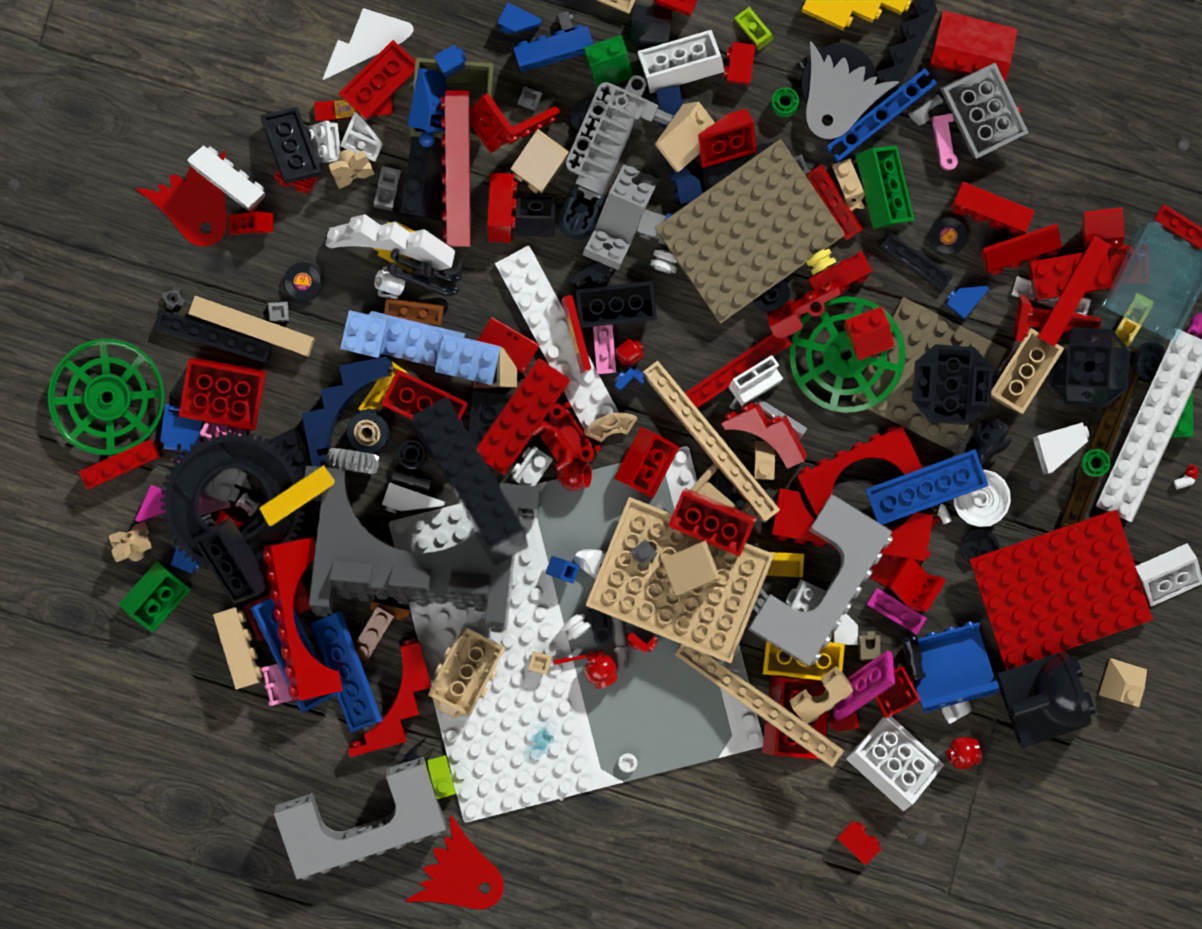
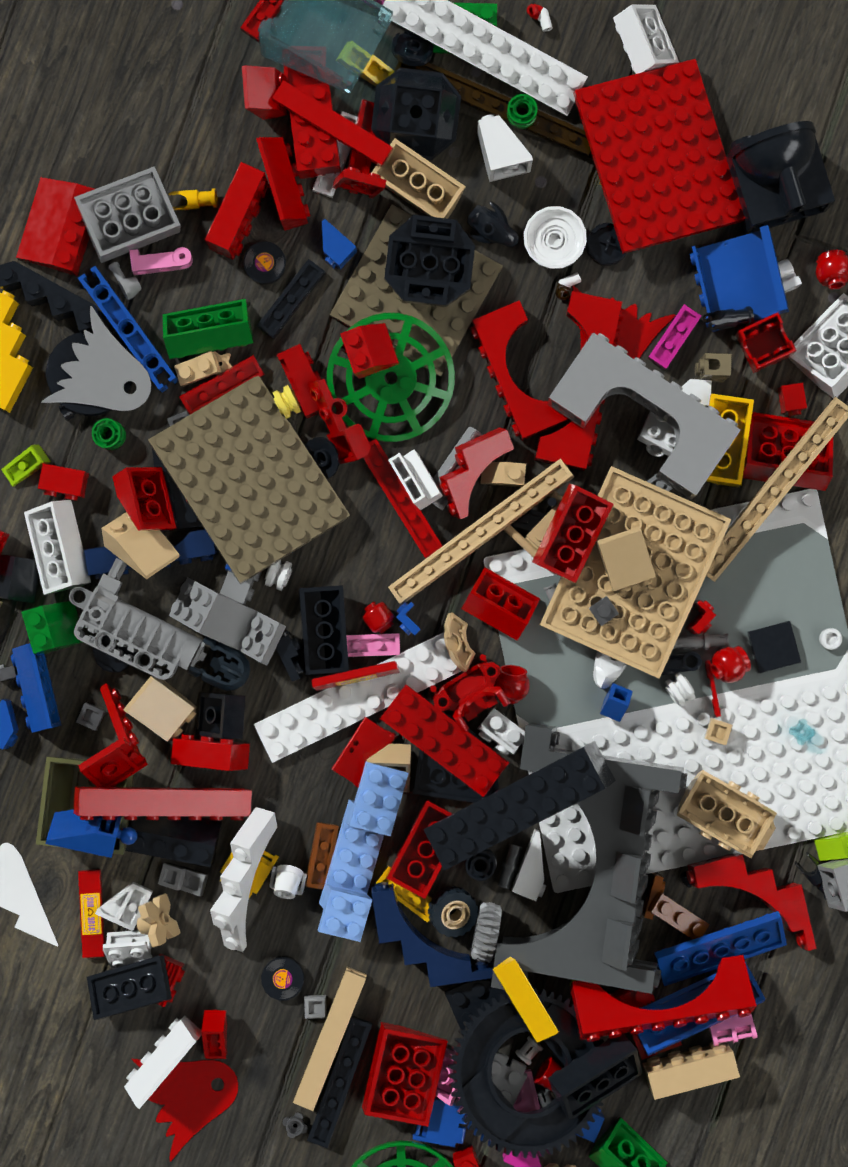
camera: 80 degrees left, 0 degrees up
red plate [339,40,416,121] -> none
black piece [387,249,462,296] -> none
blue brick [434,44,467,79] -> none
yellow panel [767,552,804,577] -> none
tan arch [790,666,853,724] -> none
dark pink plate [834,651,895,721] -> none
blue plate [865,449,989,525] -> none
red bracket [890,557,946,612] -> none
tan slope [1098,658,1147,707] -> none
none -> yellow piece [168,188,218,210]
none -> black tile [747,621,801,673]

